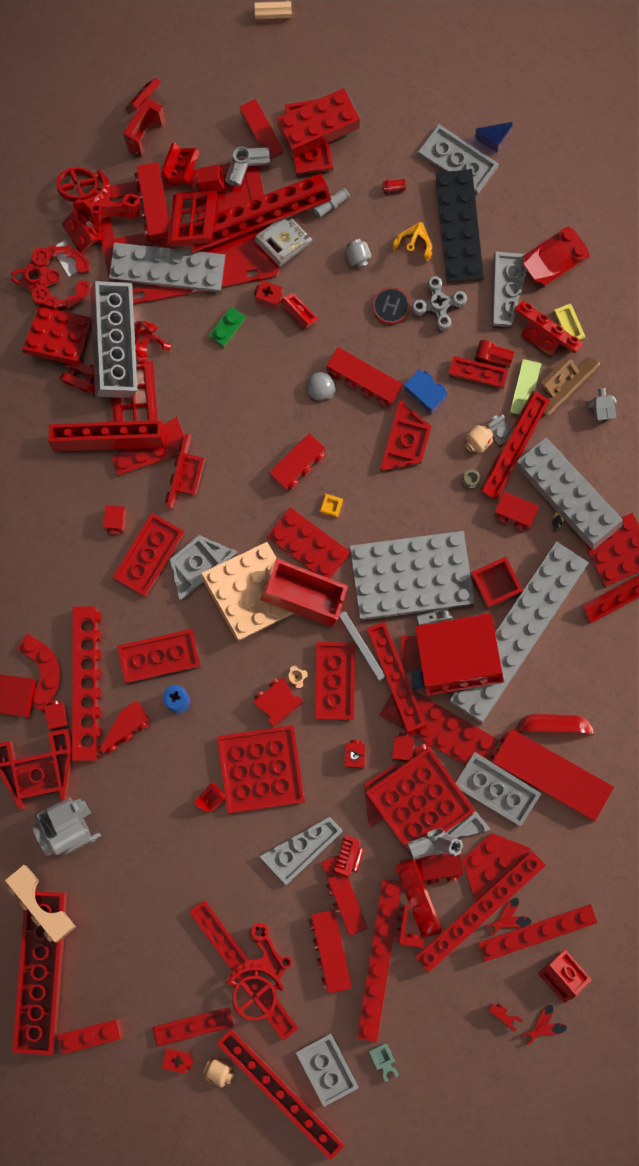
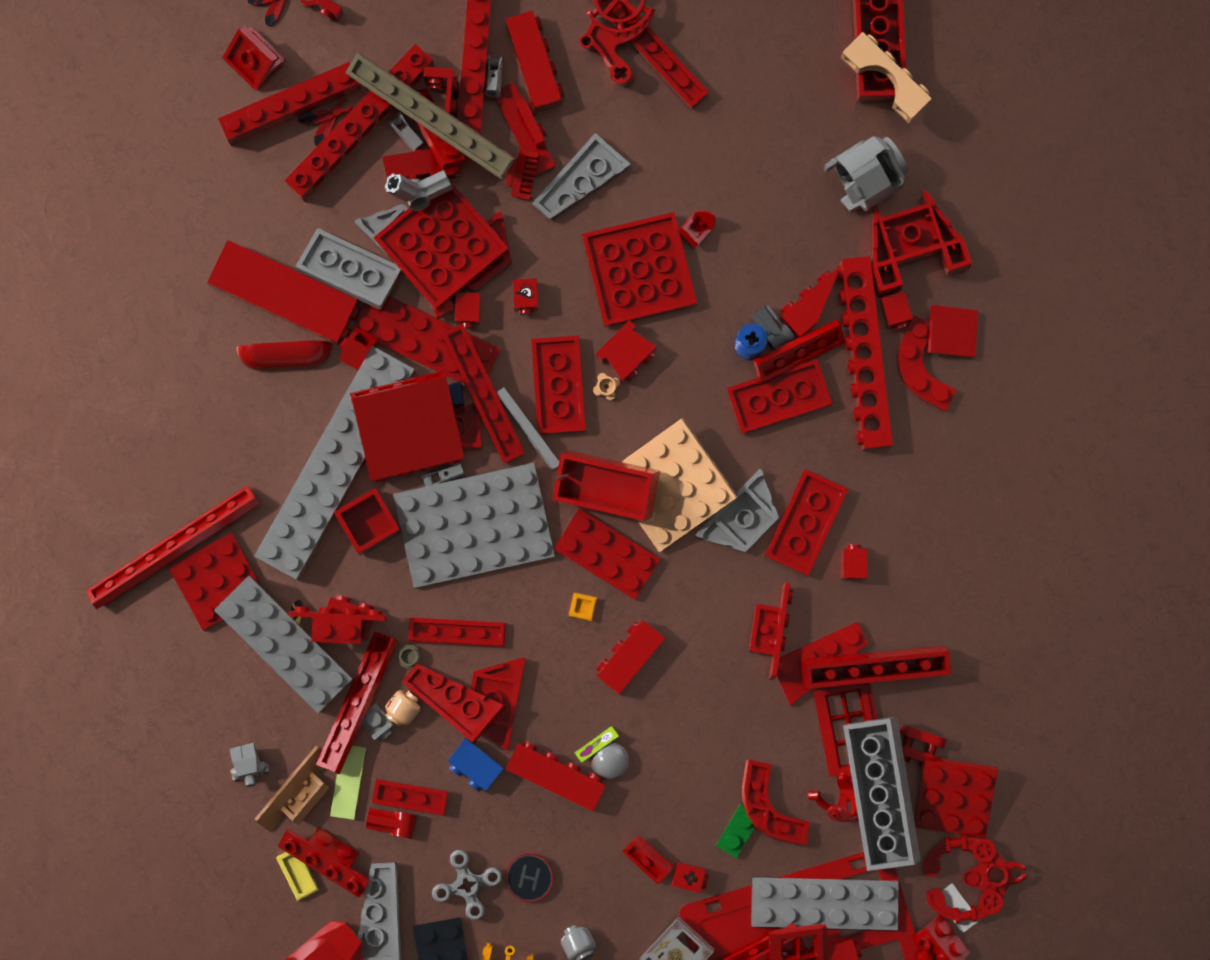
camera: 165 degrees right, 5 degrees up
red wing [463,833,531,901] -> none
none -> red bracket [289,606,388,644]
none -> red brick [339,327,378,370]
none -> dark tan tile [346,53,516,179]
none -> light grey bar [386,111,426,151]
none -> red wing [401,663,506,743]
none -> red tile [408,617,506,647]
none -> light grey bar [484,56,504,97]
none -> lime sticker [575,726,619,763]
none -> red plate [742,759,810,847]
none -> dark grey piece [751,305,796,350]
none -> red plate [753,320,845,383]

